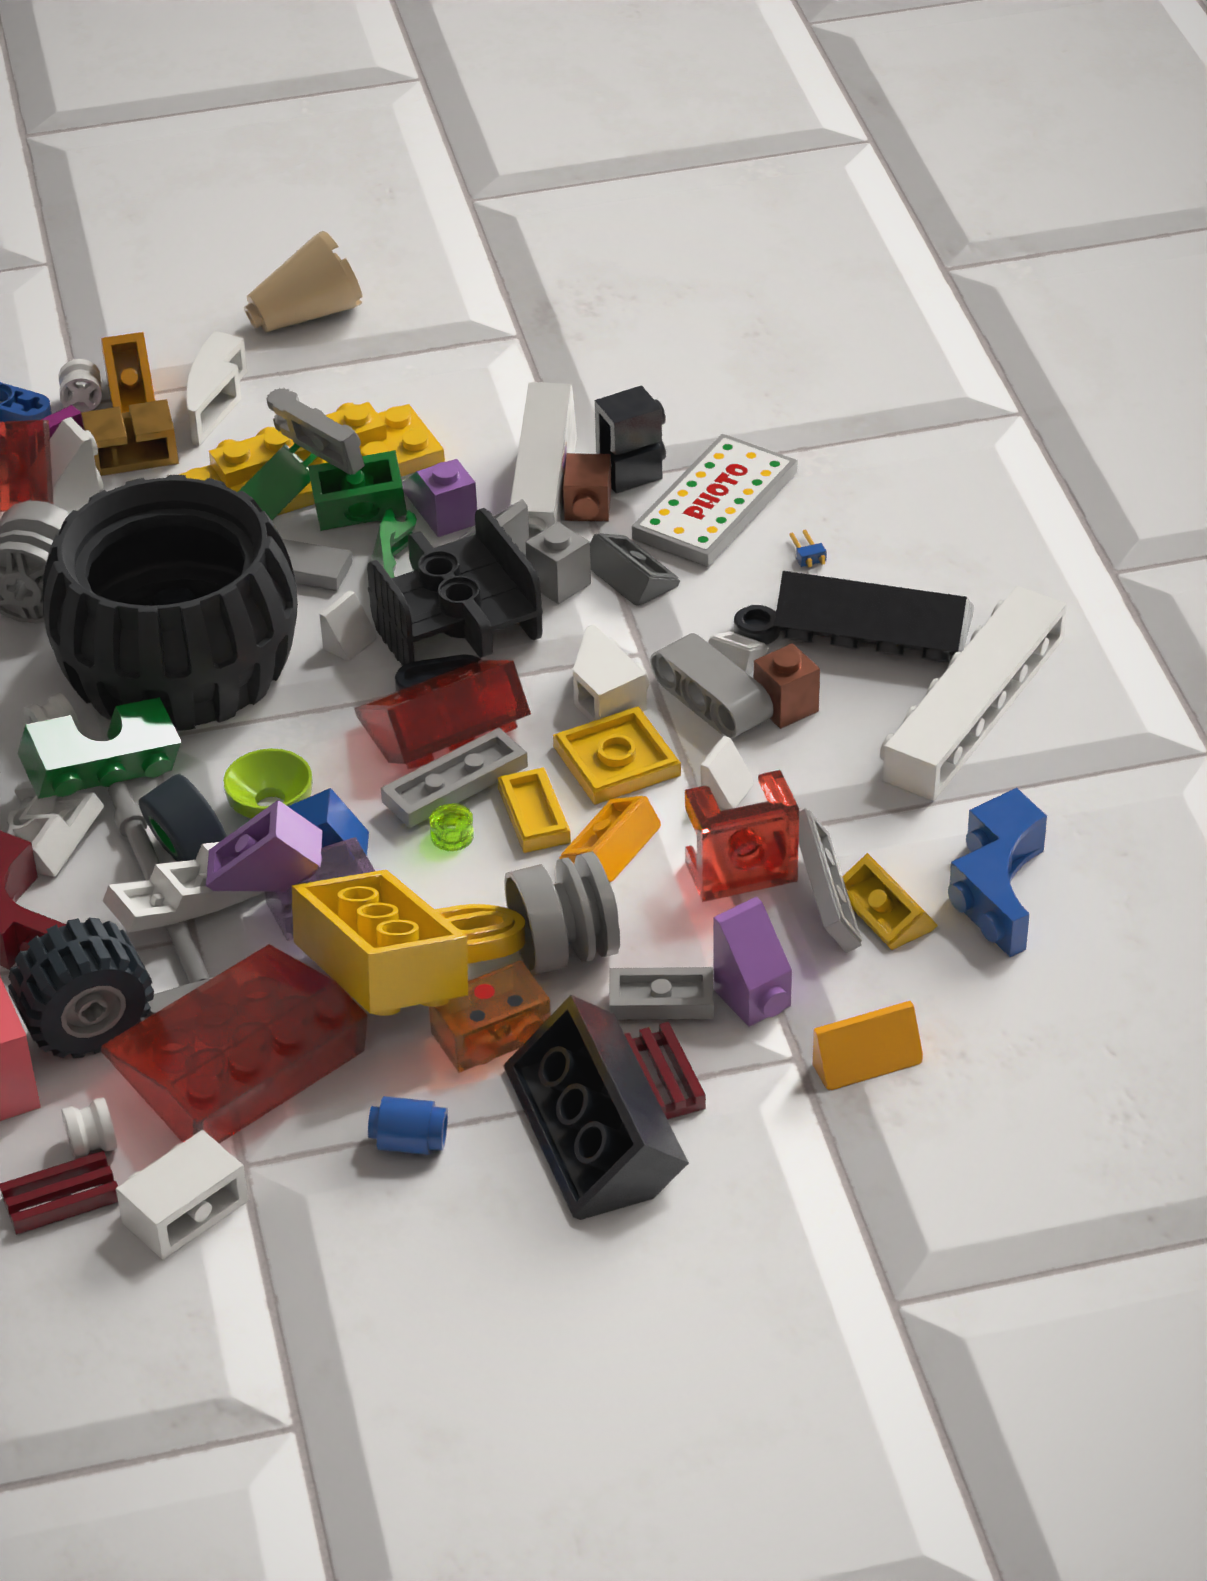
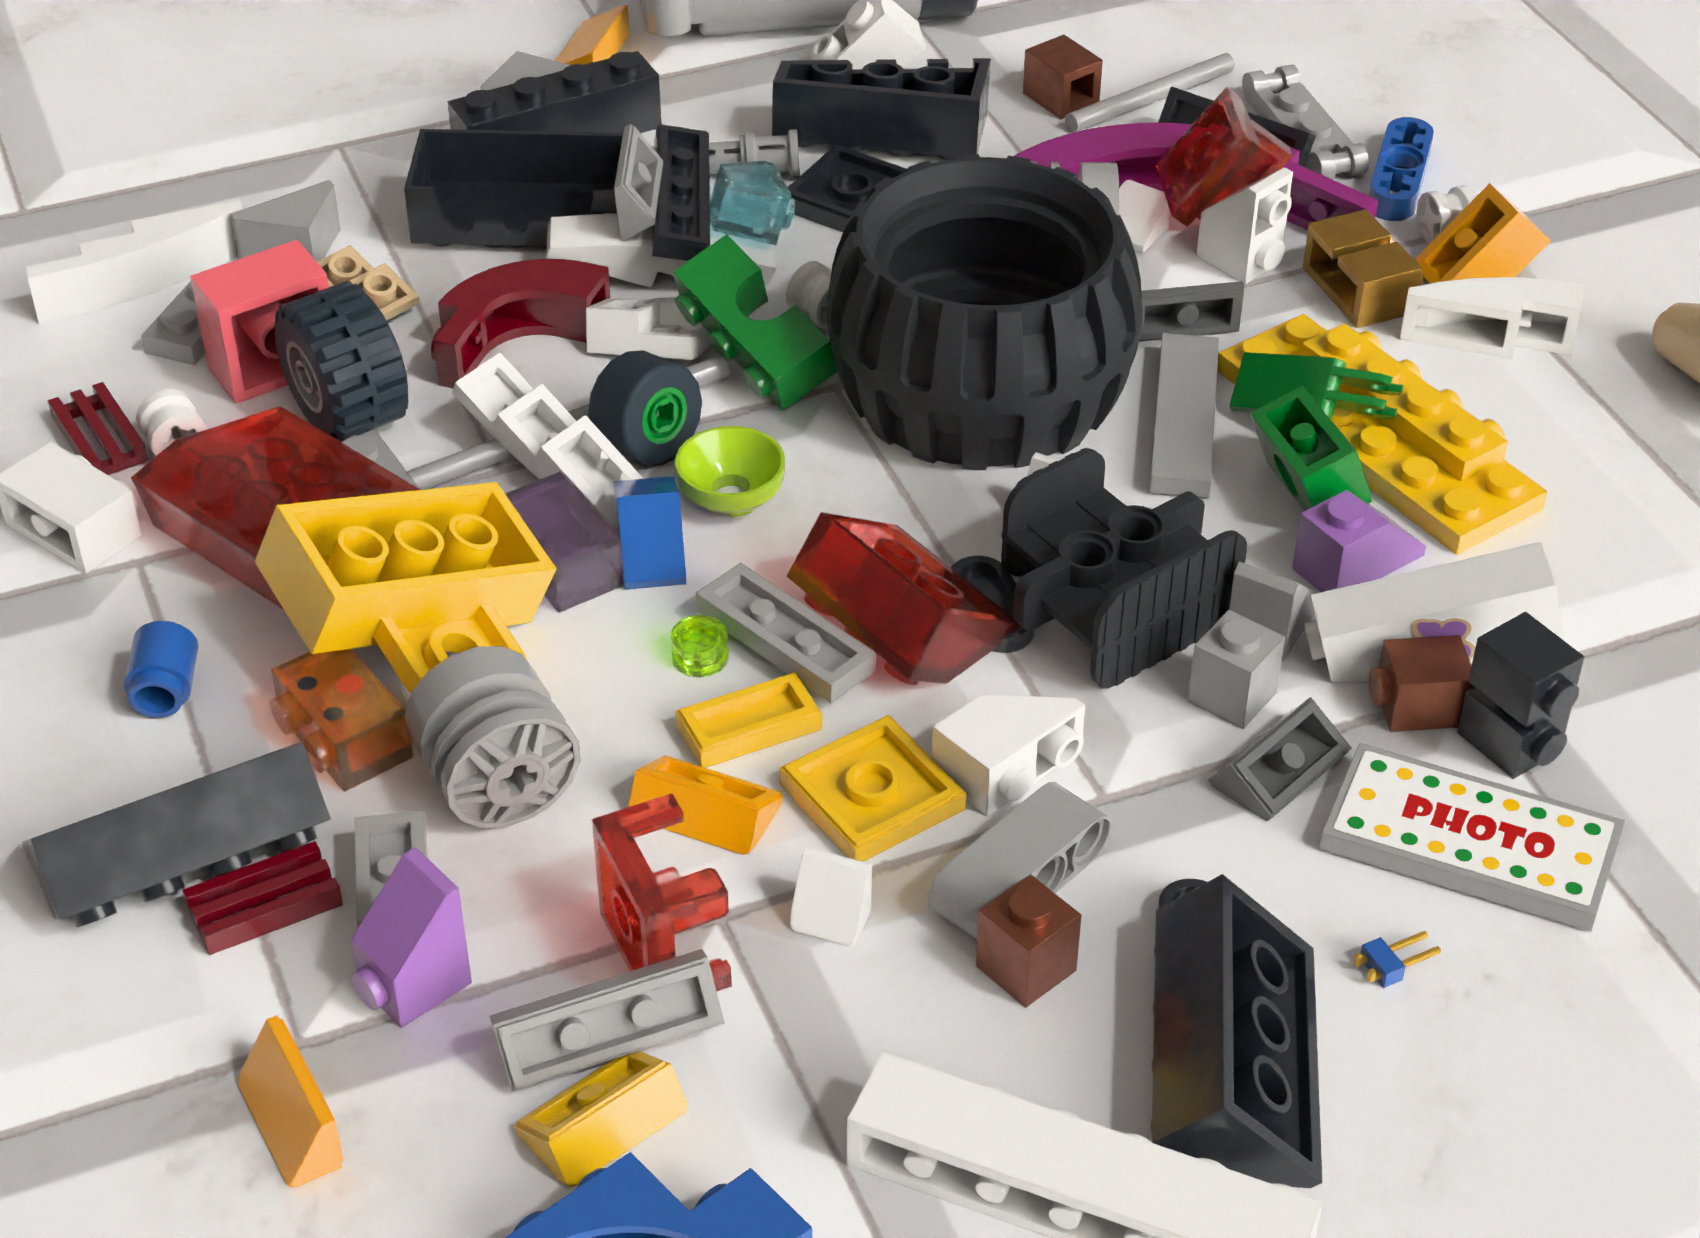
camera: 80 degrees right, 0 degrees up
medium lavender slope [206,800,322,892] -> none
light grey hinge [266,388,365,475] -> none
green arm [371,507,417,578] -> none
white slope [708,631,769,675] -> none

